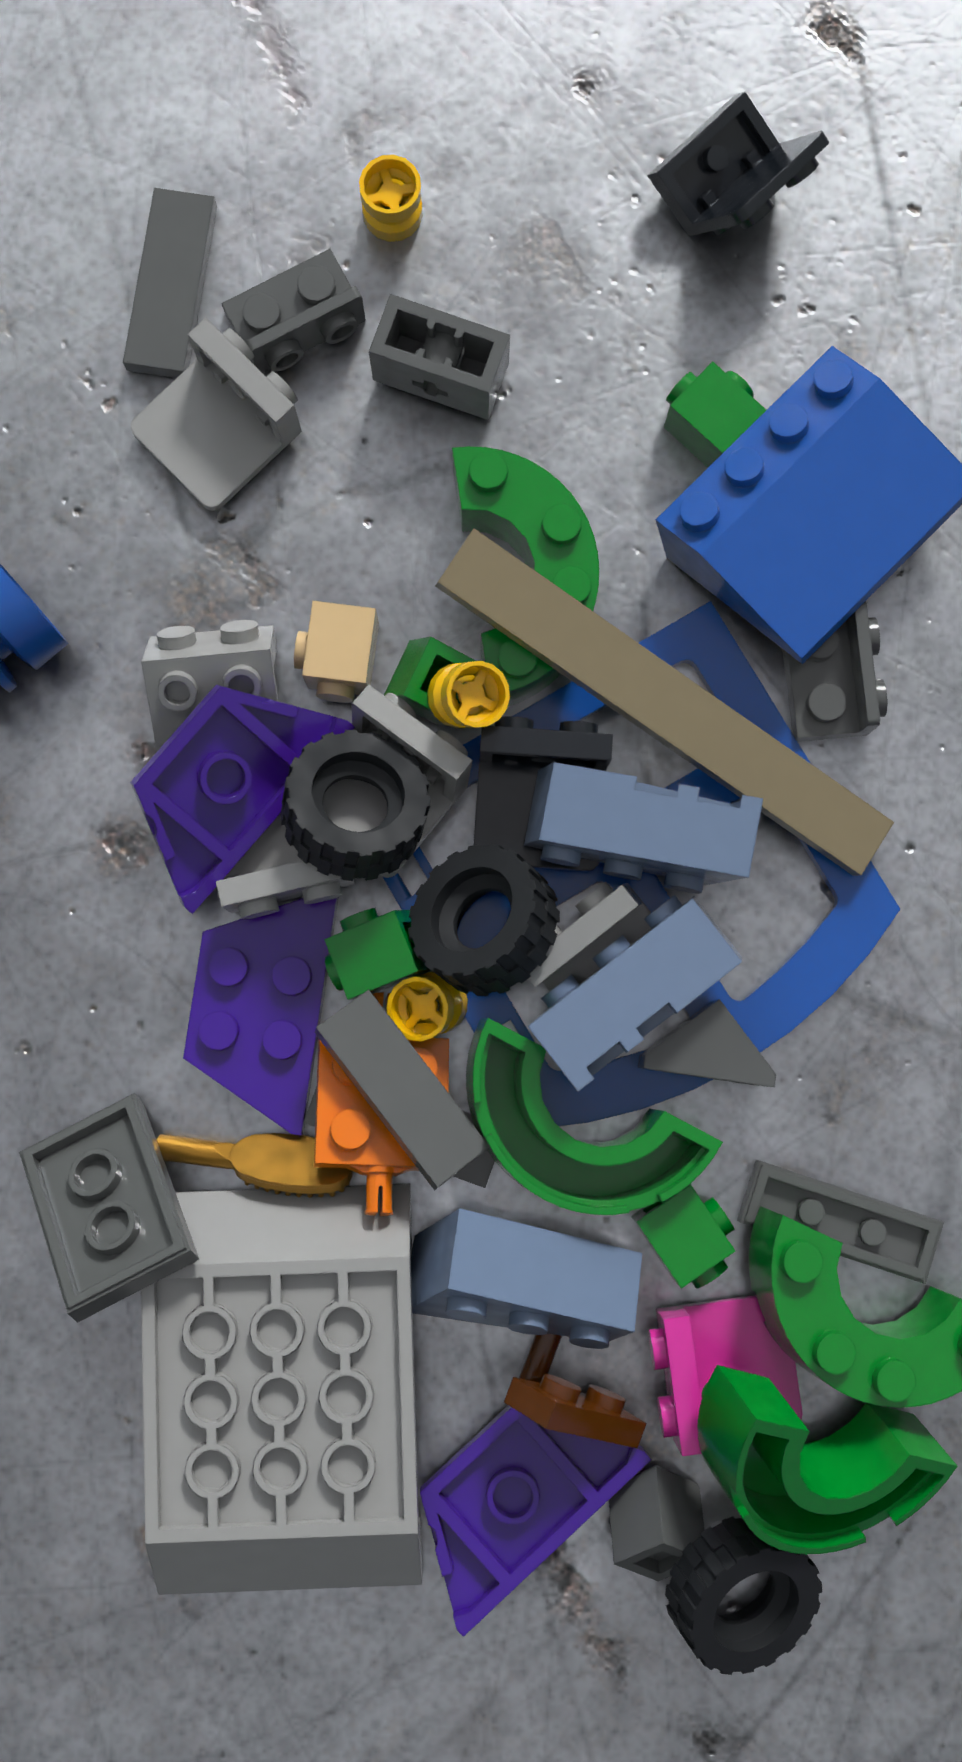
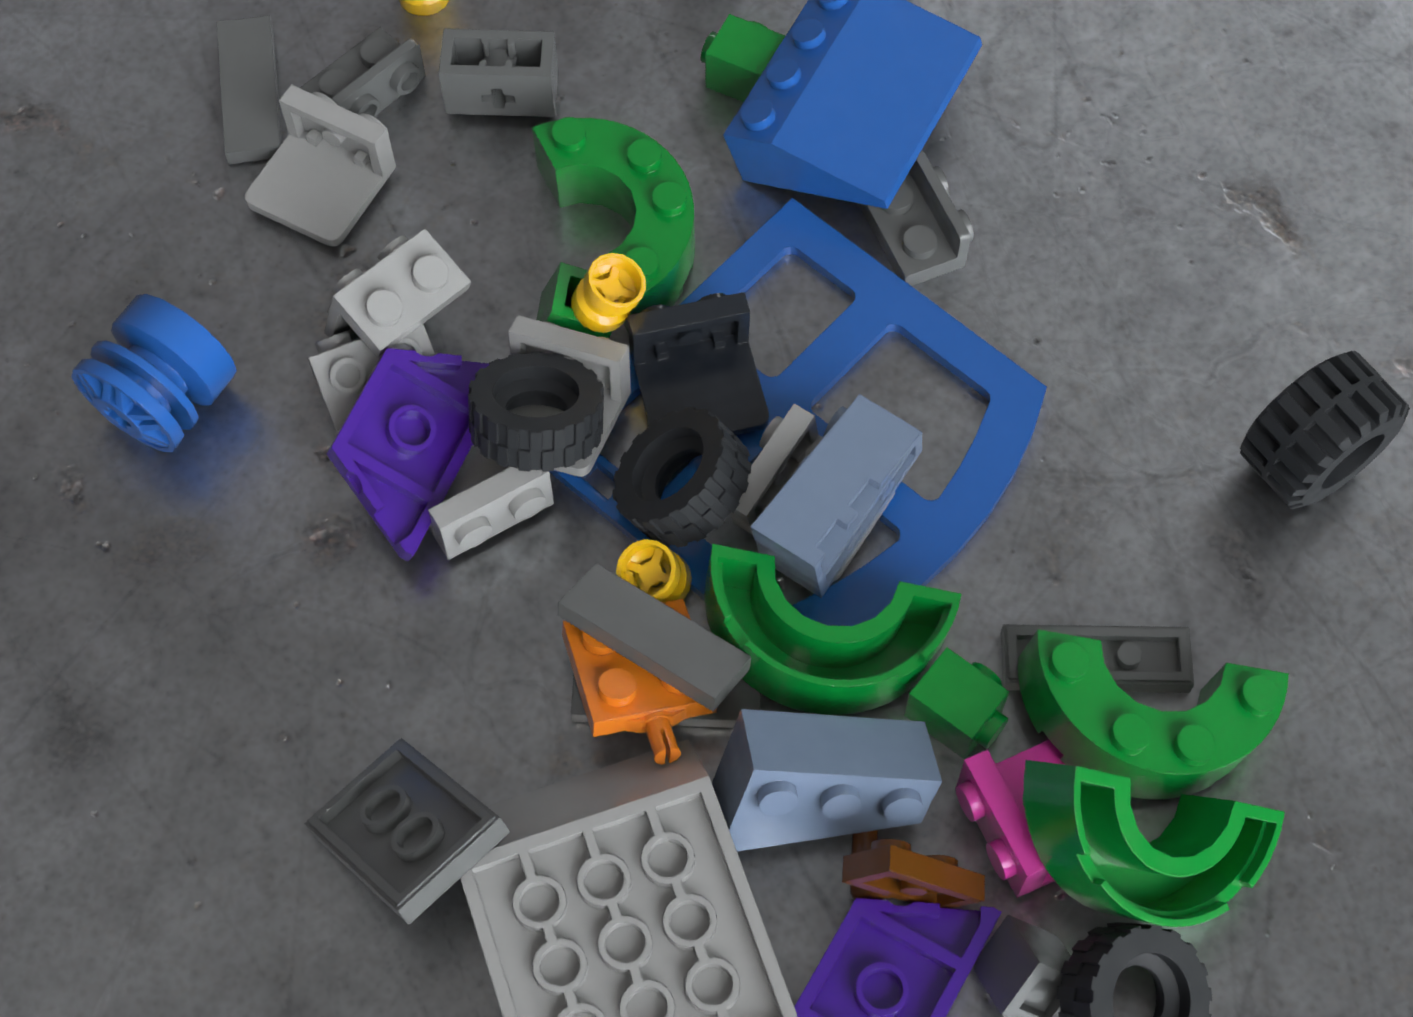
camera: 15 degrees left, 20 degrees down
pearl gold piece [157,1133,353,1198] -> none
dark purple wing [183,897,339,1135] -> none
tan brick [294,600,379,703] -> none
green brick [324,908,430,1000] -> none
dark tan tile [435,528,894,876] -> none
sand blue wedge [524,762,763,894] -> none
dark grey slope [638,999,776,1087] -> none
none -> light grey bracket [324,228,471,358]

